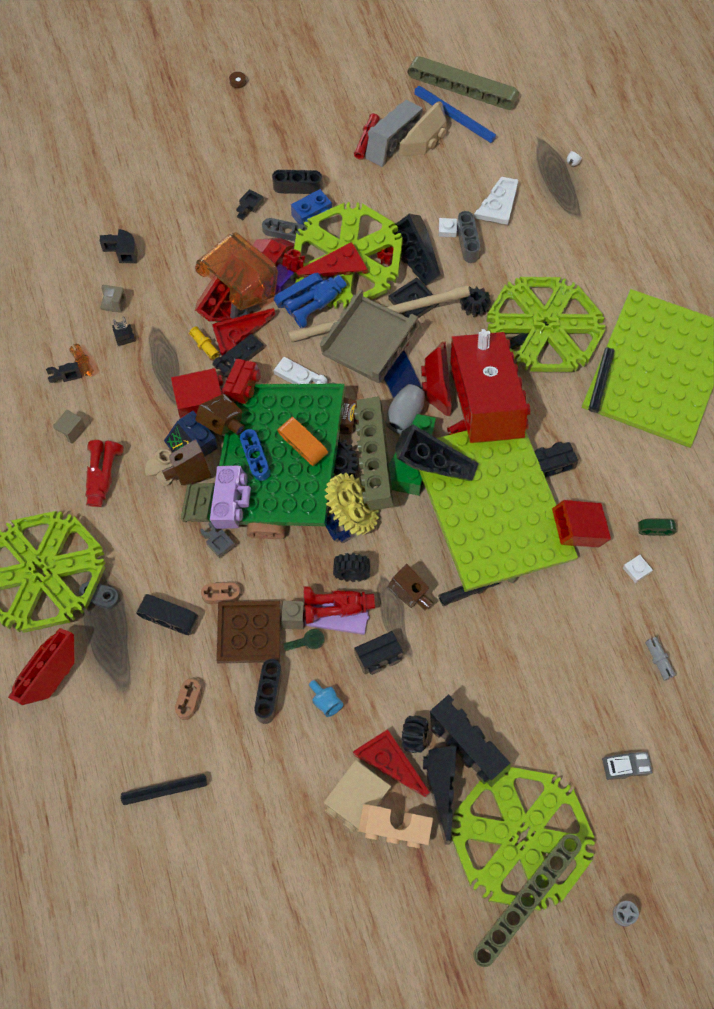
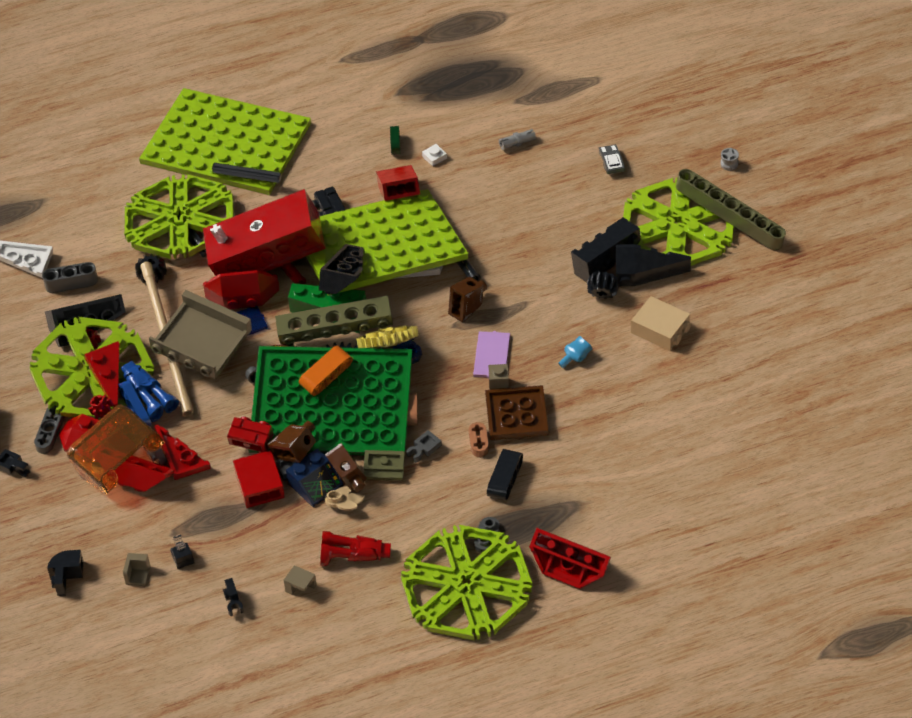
camera: 90 degrees left, 15 degrees down
clear orange axle [69,344,94,376] -> none
black axle [121,774,207,805] -> none
nougat beam [175,679,201,720] -> none
yellow pin [189,326,220,361] -> none
lavender piece [210,466,251,529] -> none
black plate [212,334,264,377] -> none
blue beam [240,429,271,481] -> none
black beam [254,659,282,724] -> none
white plate [274,357,328,384] -> none
clear green plate [283,629,324,651] -> none
blue brick [291,189,332,225] -> none
red piece [303,586,375,624] -> none
black tyre [333,553,370,582] -> none
red wing [353,729,430,797] -> none
black brick [354,631,403,675] -> none
light nougat arch [358,804,433,848] -> none
light grey piece [386,384,425,434] -> none
black tile [388,277,439,318] -> none
white plate [439,218,457,237] -> none

